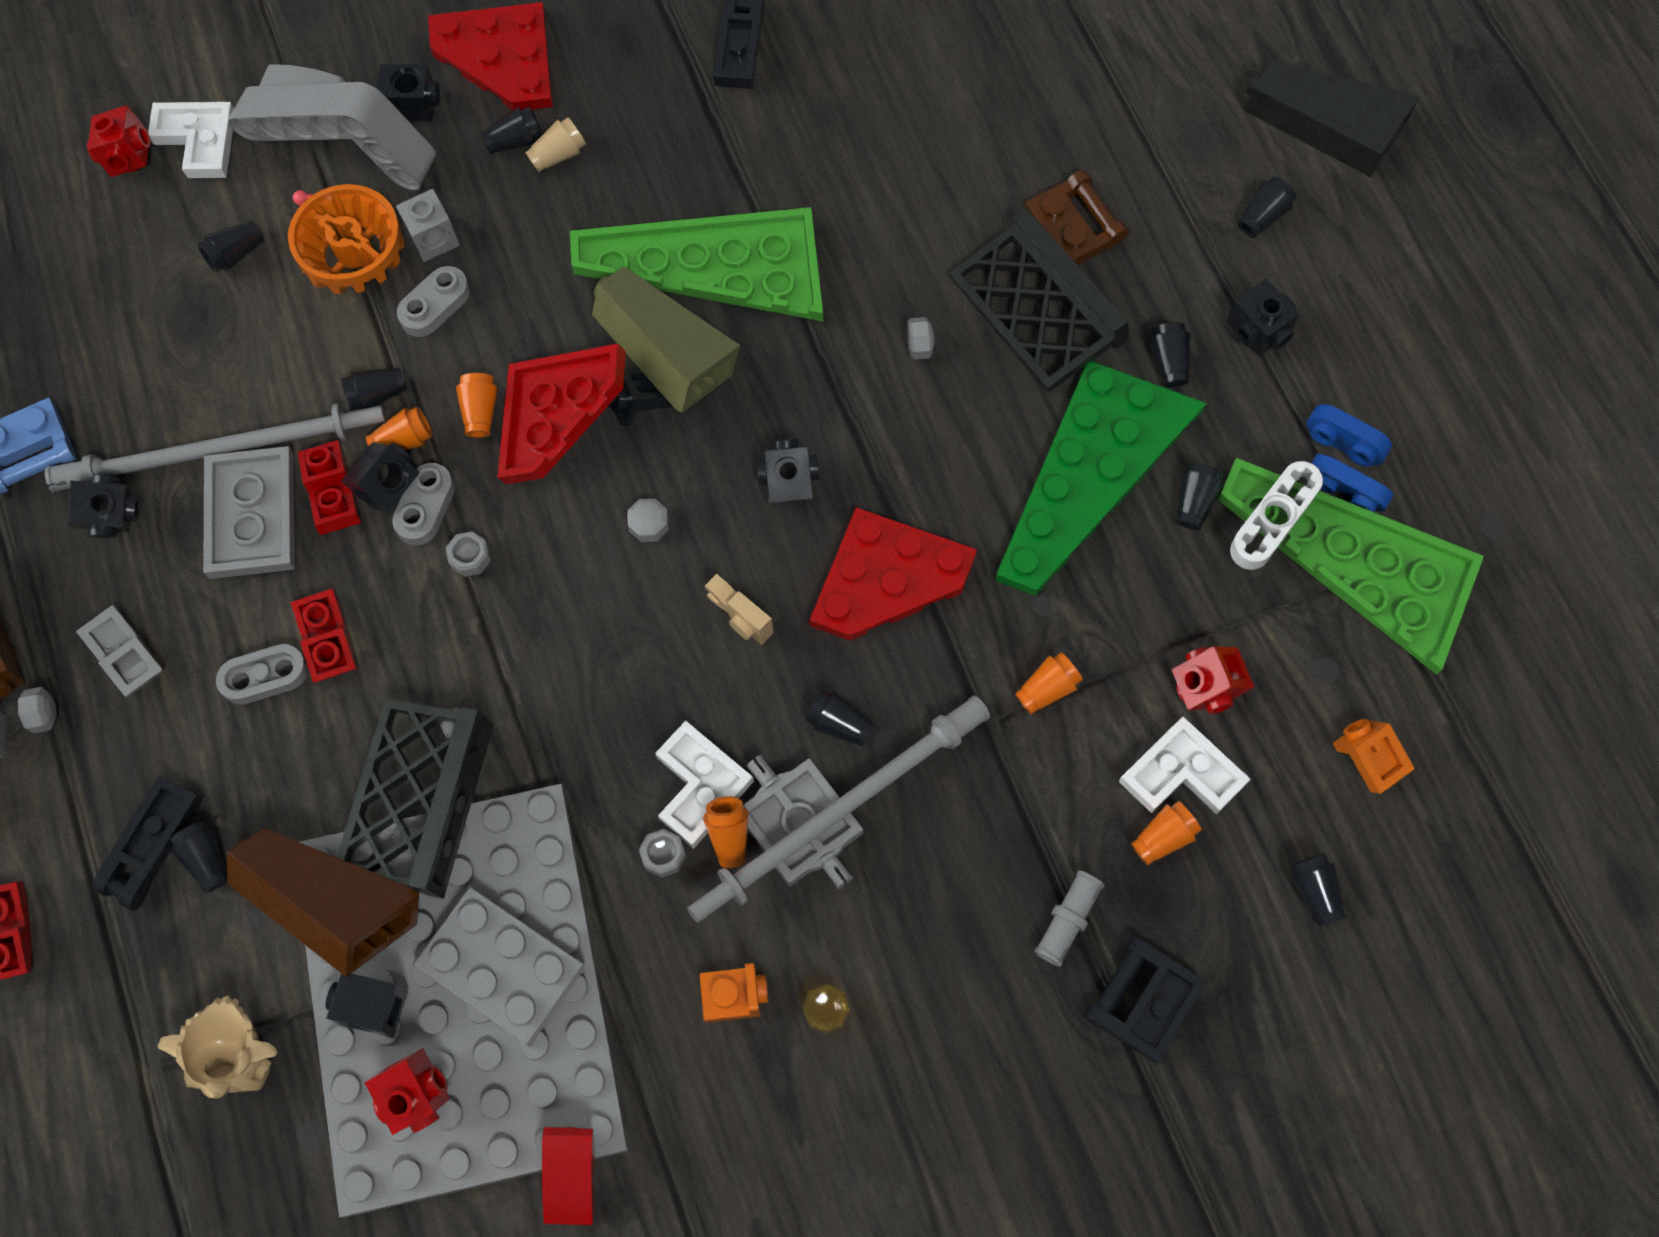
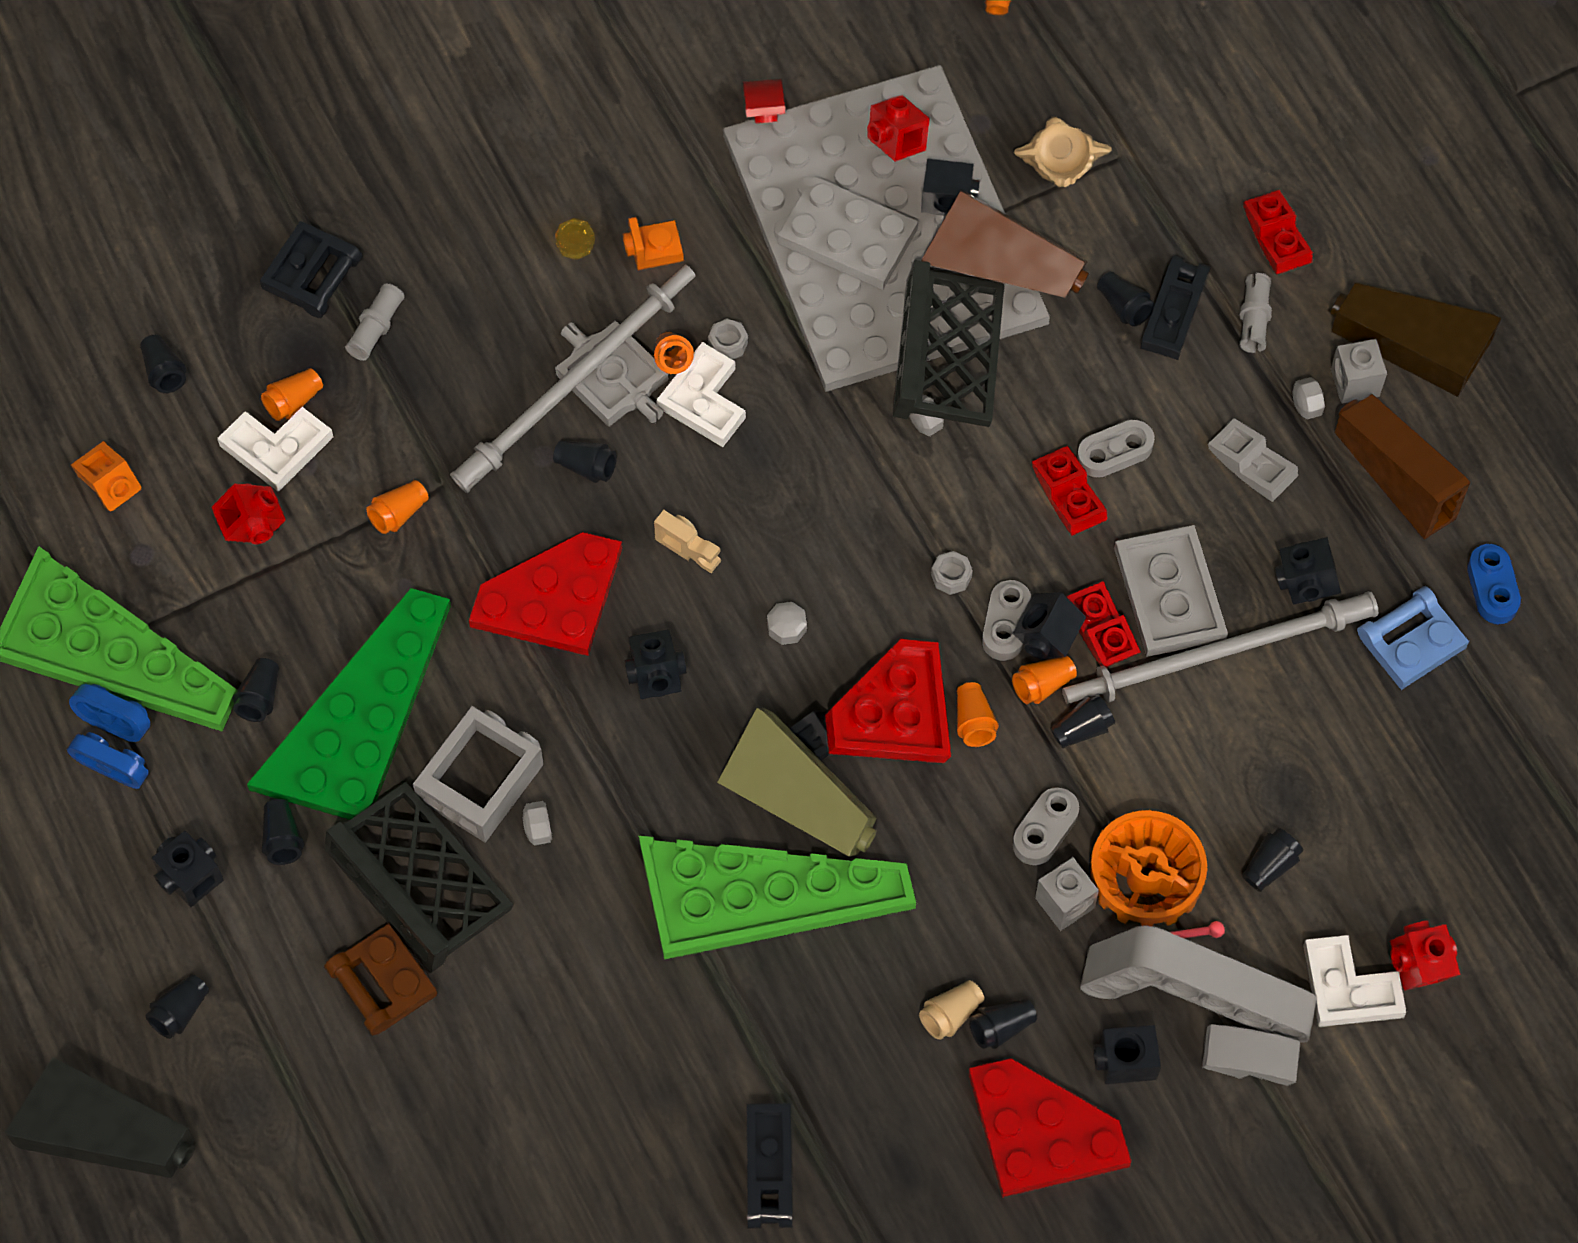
camera: 170 degrees right, 5 degrees down
white beam [1230,461,1323,570] -> none
none -> light grey window [413,706,543,843]
none -> light grey pin [1240,273,1272,353]

